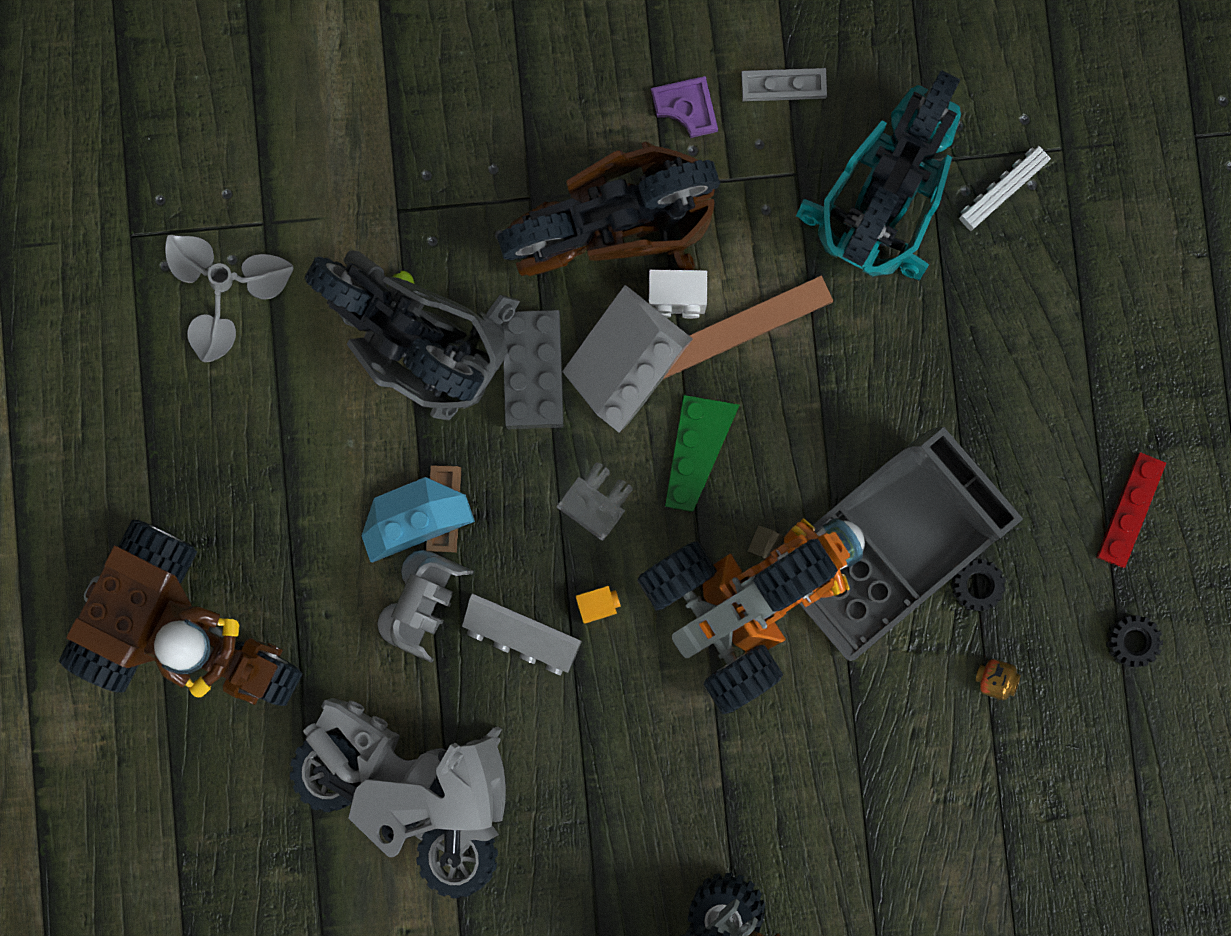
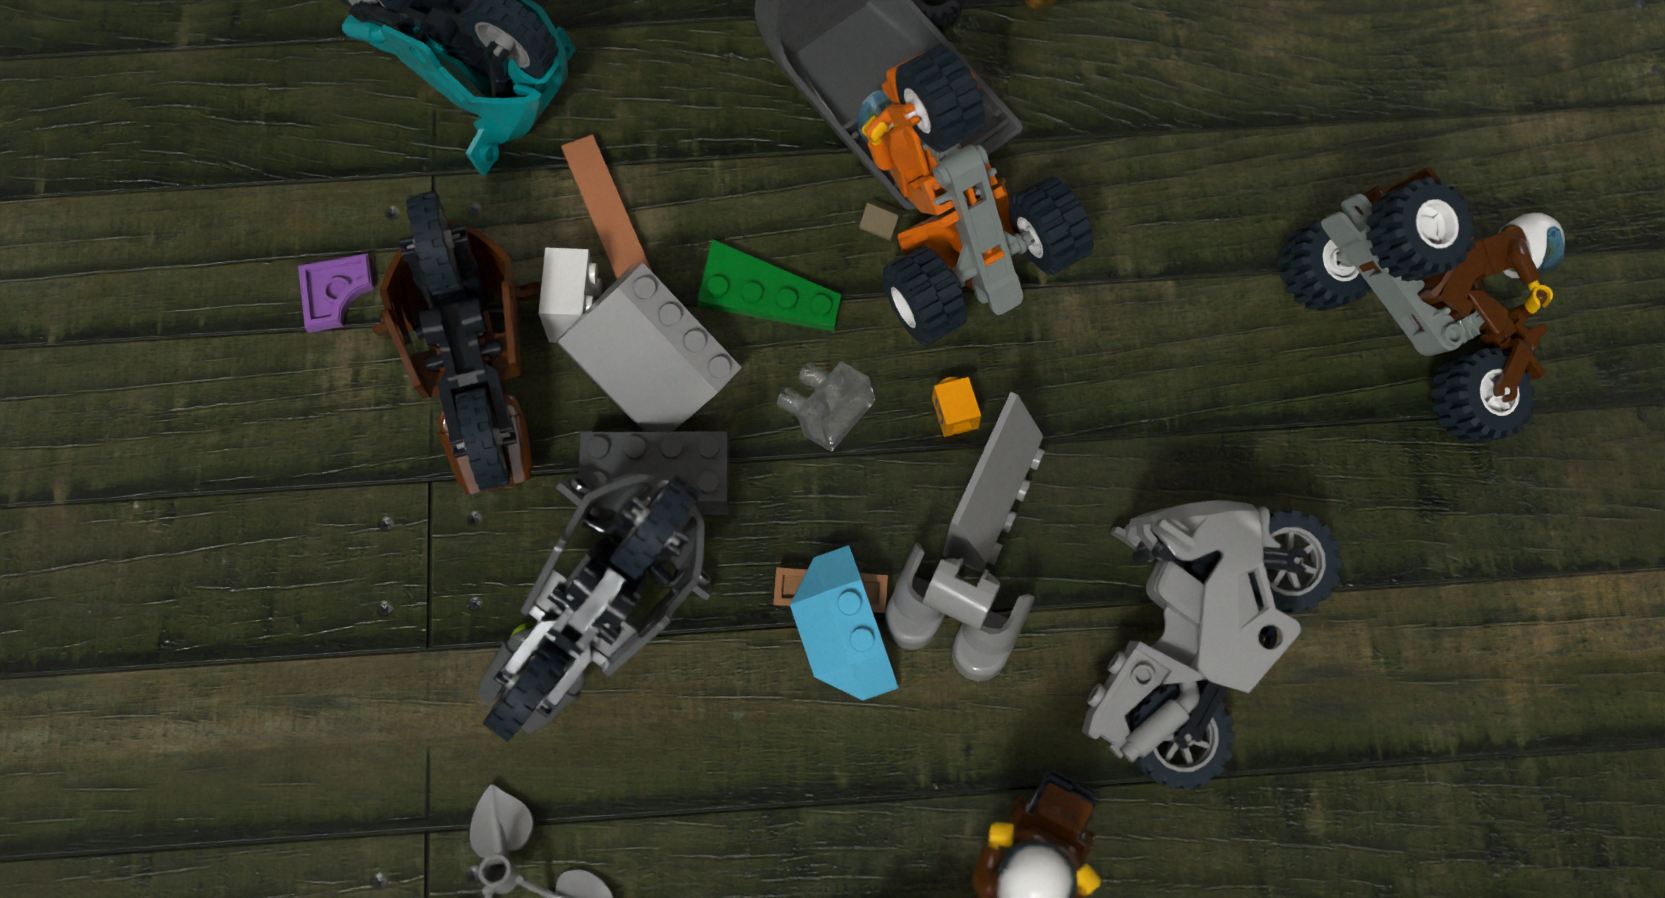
camera: 90 degrees left, 15 degrees down
light grey plate [741,68,827,101] -> none

